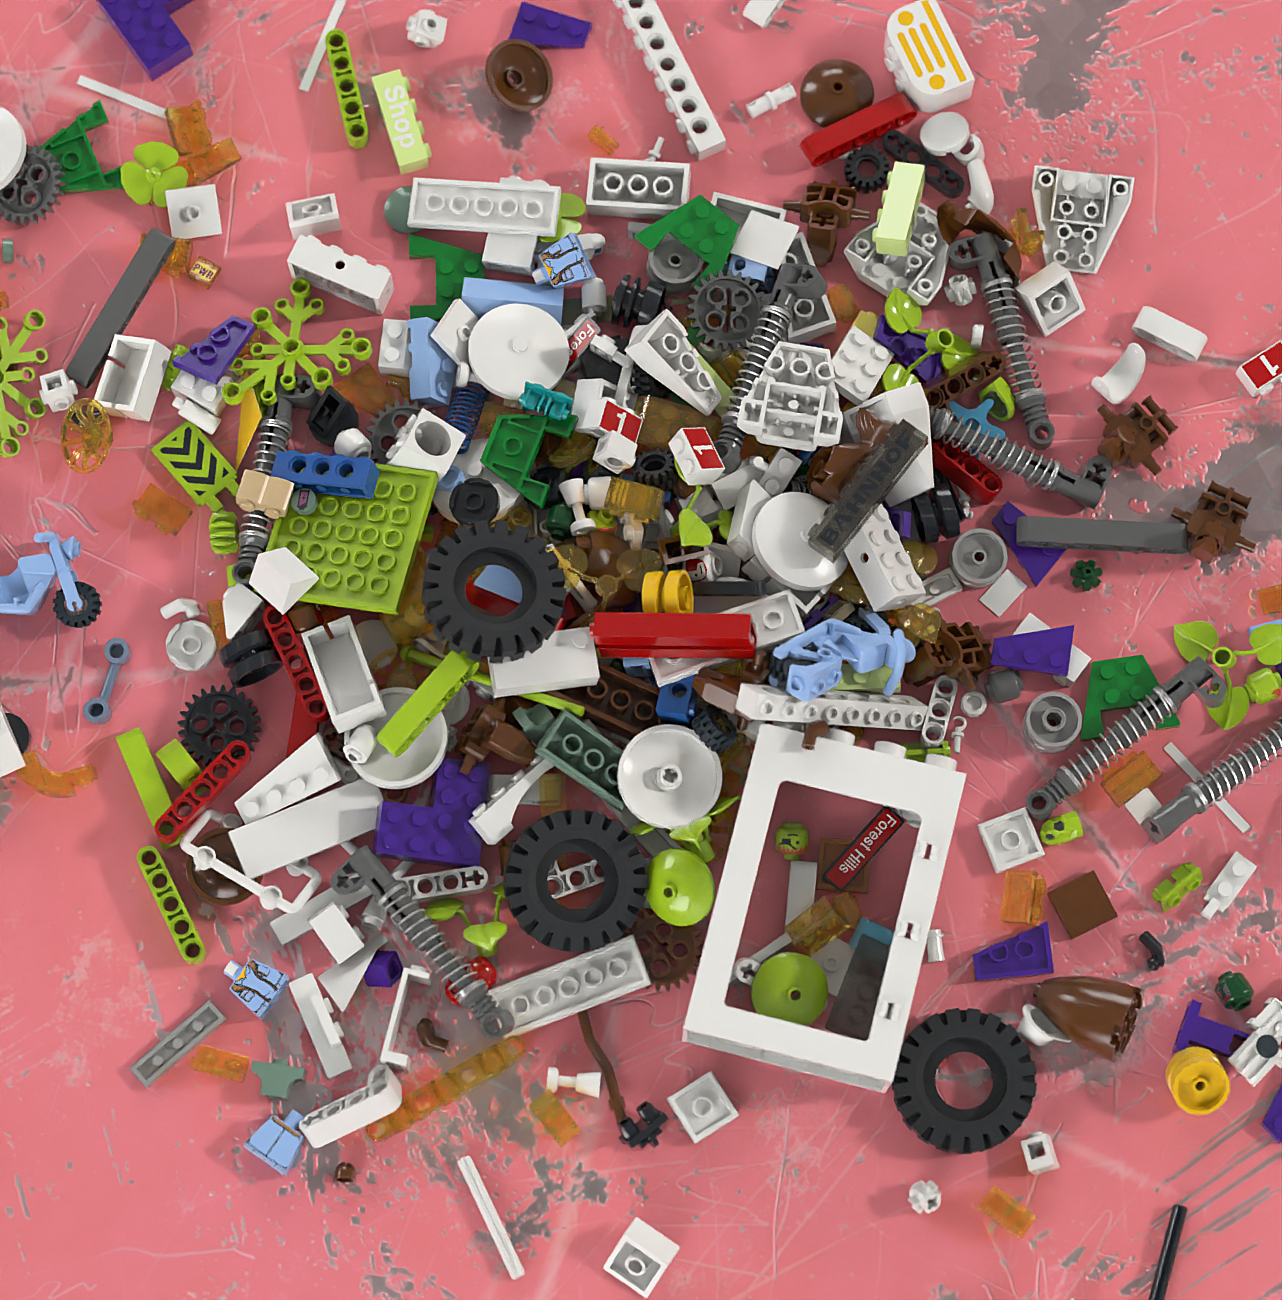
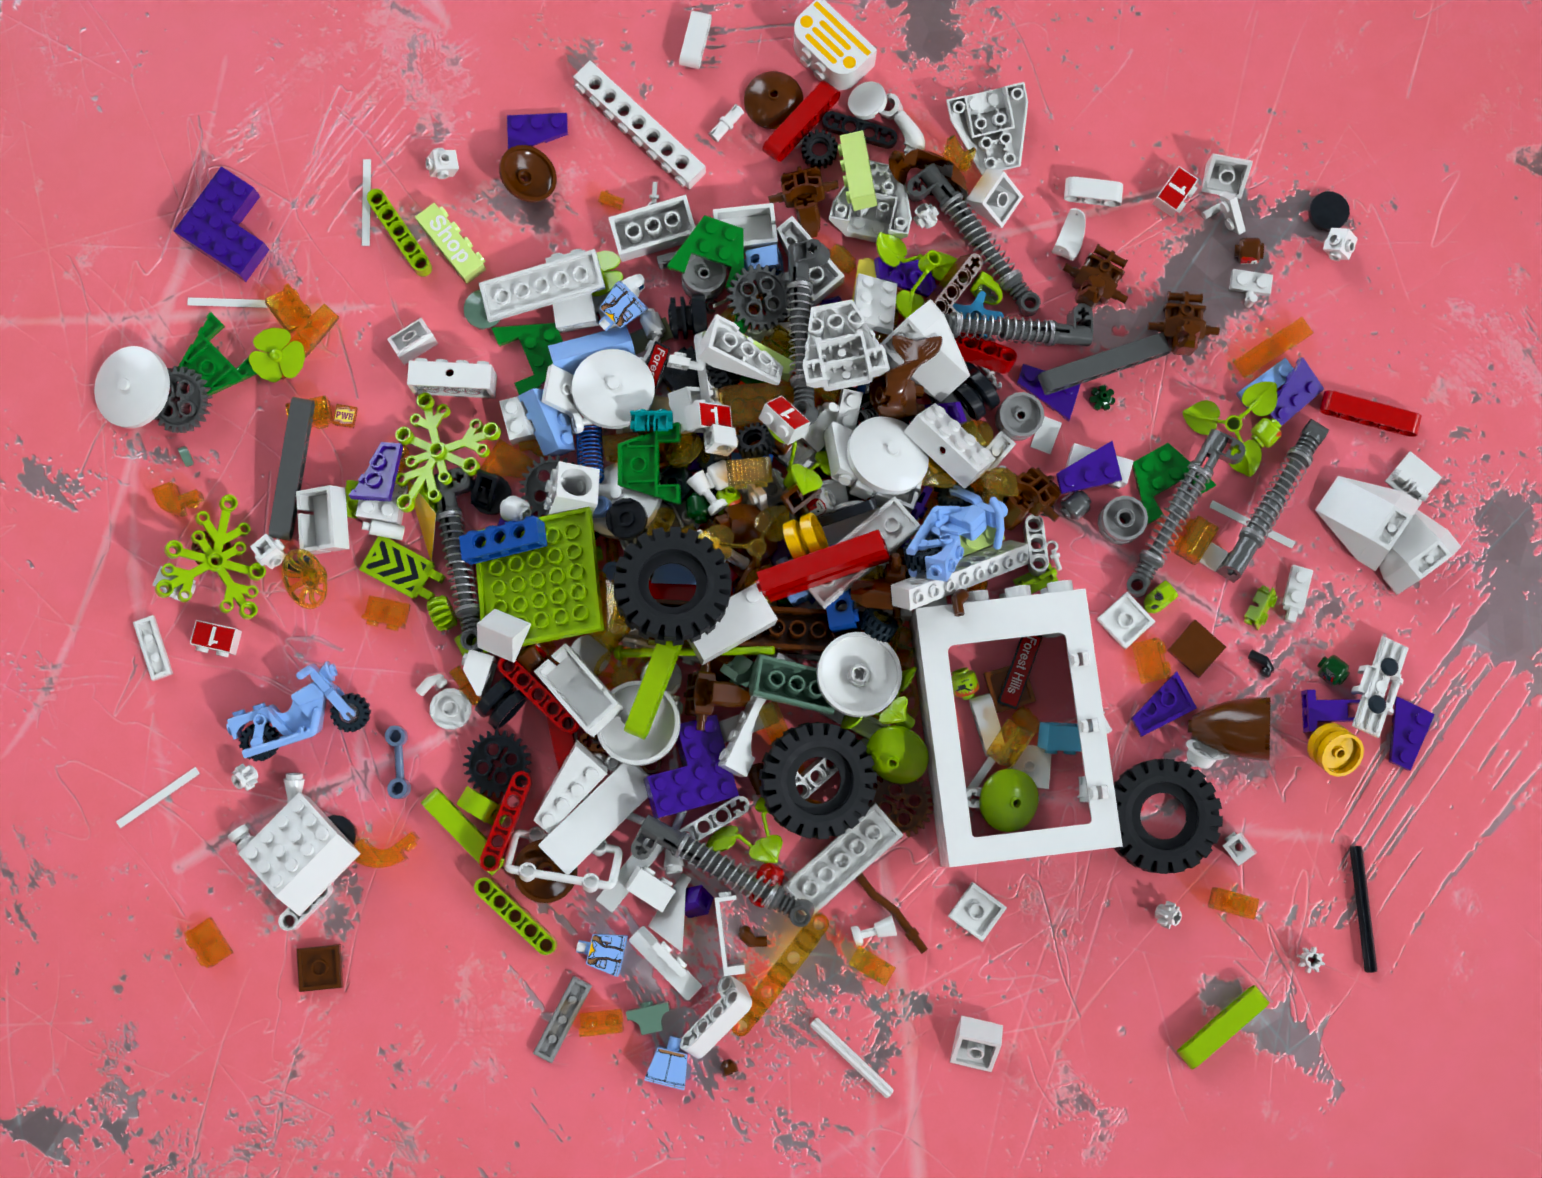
camera: 25 degrees left, 5 degrees up
white plate [165,184,222,240] -> none
tan brick [236,469,294,519] -> none
sand green tile [291,488,318,515] -> none
white brick [343,725,378,763] -> none
black hips [617,1101,668,1149] -> none
white sticker [730,210,800,269] -> none
clear smoke brick [807,419,928,564] -> none
dark tan tile [822,600,855,621] -> none
clear smoke tile [825,934,891,1041] -> none
white tile [960,691,987,718] -> none
white tile [971,324,984,350] -> none

